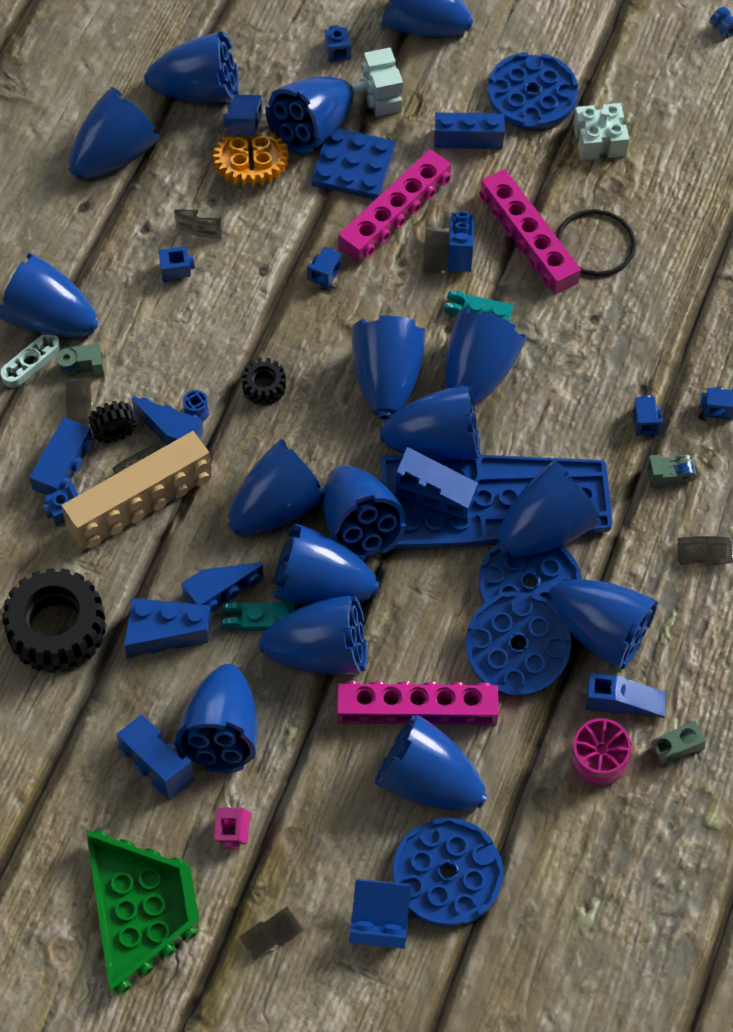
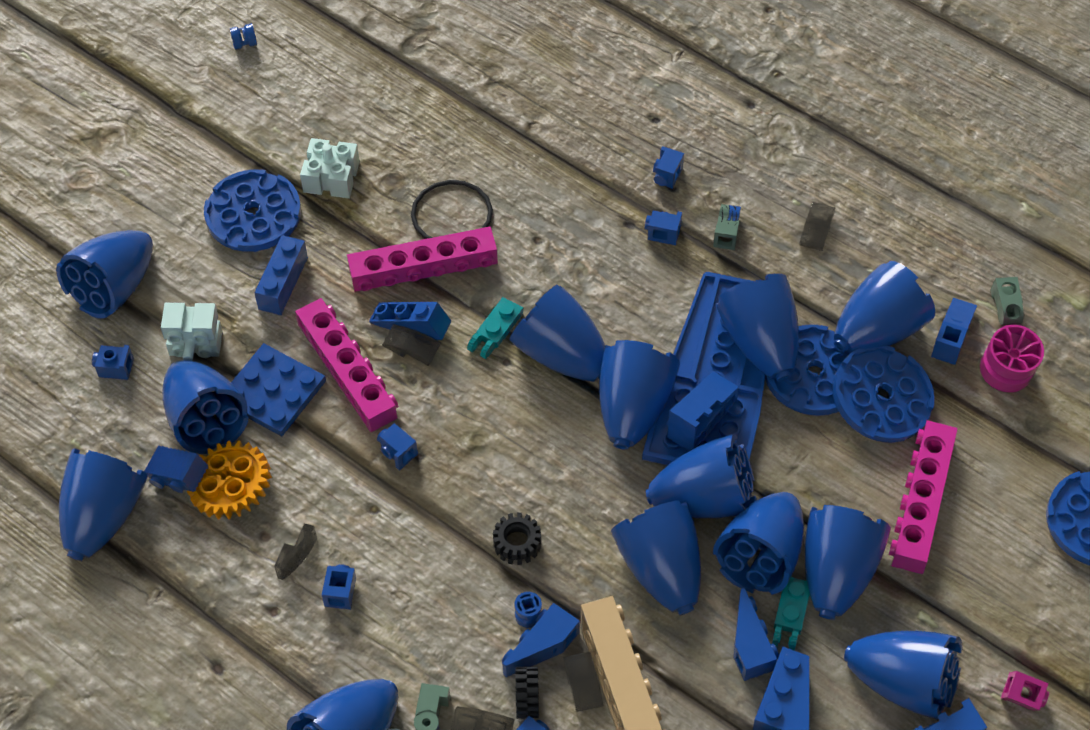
camera: 70 degrees left, 5 degrees down
blue cylinder [68,87,160,180] -> none
blue cylinder [352,316,425,420] -> none
blue cylinder [374,715,487,811] -> none

